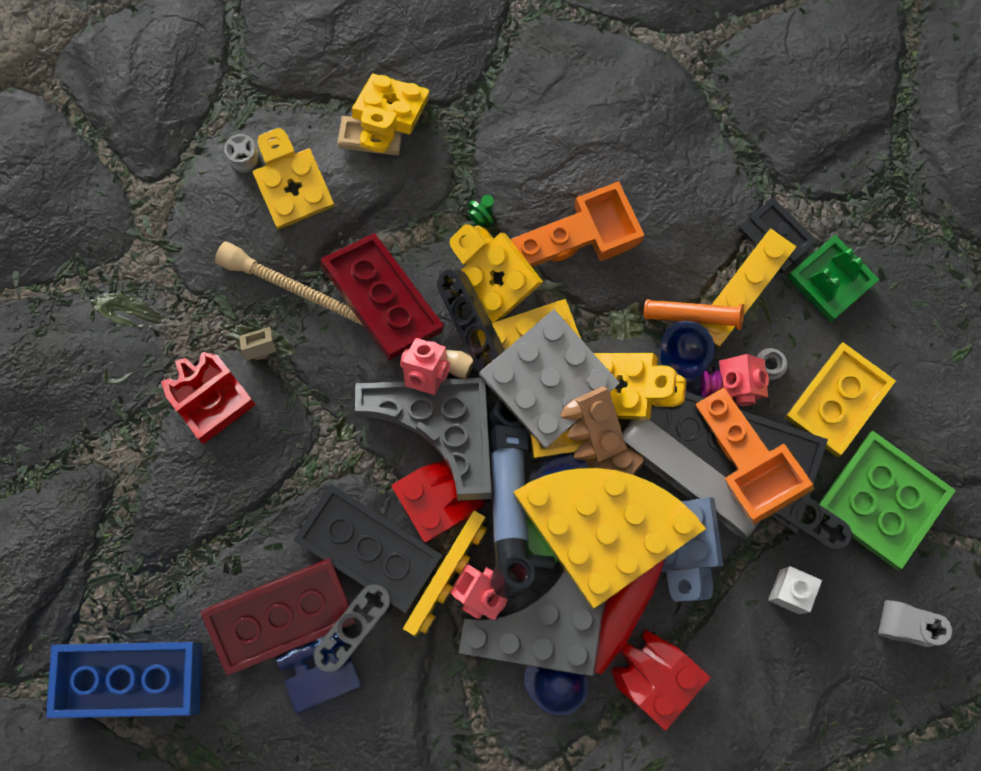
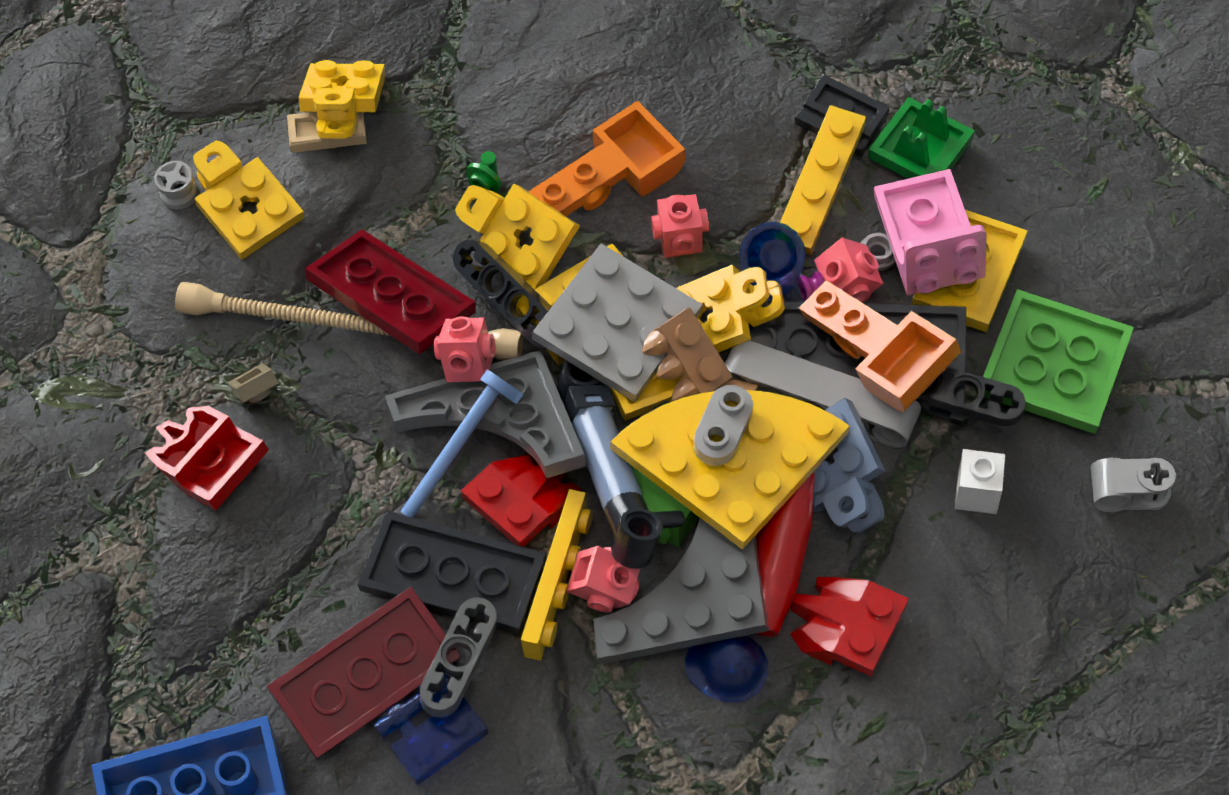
camera: 10 degrees left, 15 degrees down
orange pin [644,299,744,330] -> none
none -> medium blue piece [400,369,524,518]
none -> coral brick [651,194,709,258]
none -> light grey plate [694,385,753,466]
none -> bright pink bracket [874,169,986,296]

